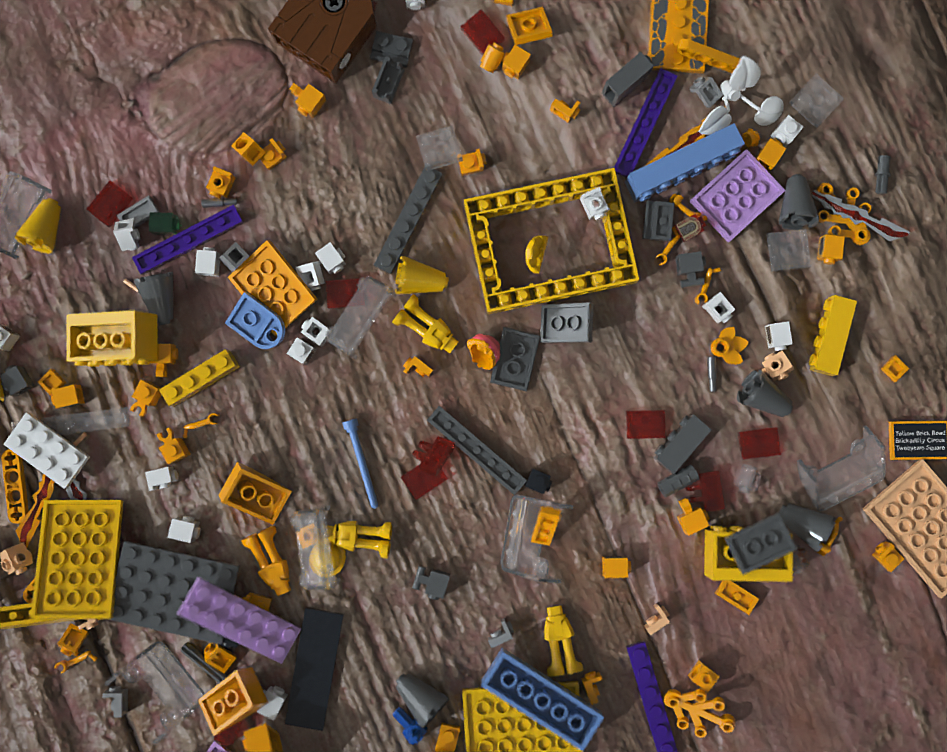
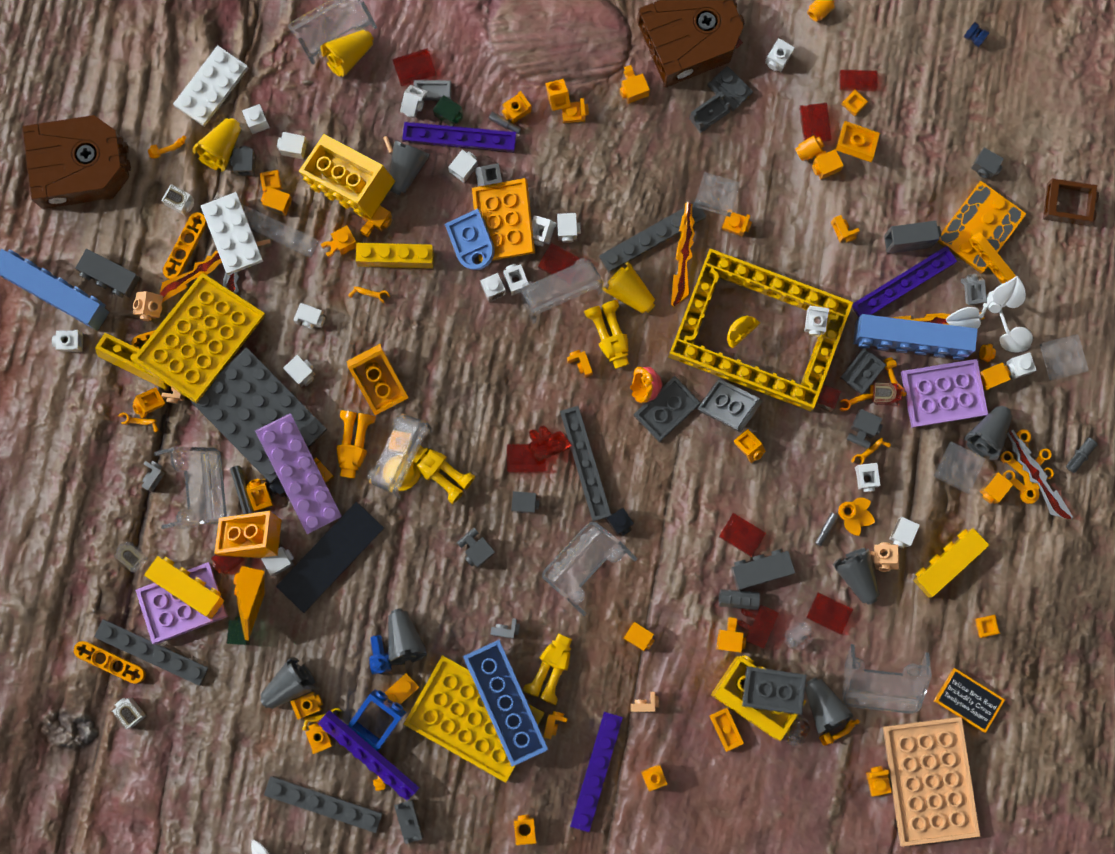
camera: 30 degrees right, 5 degrees down
light orange brick [156,427,191,464] -> none
medium blue piece [342,418,378,509] -> none
light orange plate [531,506,561,546] -> none
light orange plant [664,689,735,738] -> none
none -> white brick [277,132,307,159]
none -> dark grey brick [511,491,540,514]
none -> light orange sword [671,203,695,306]
none -> light orange bracket [734,429,766,463]
none -> clear red brick [815,384,841,412]

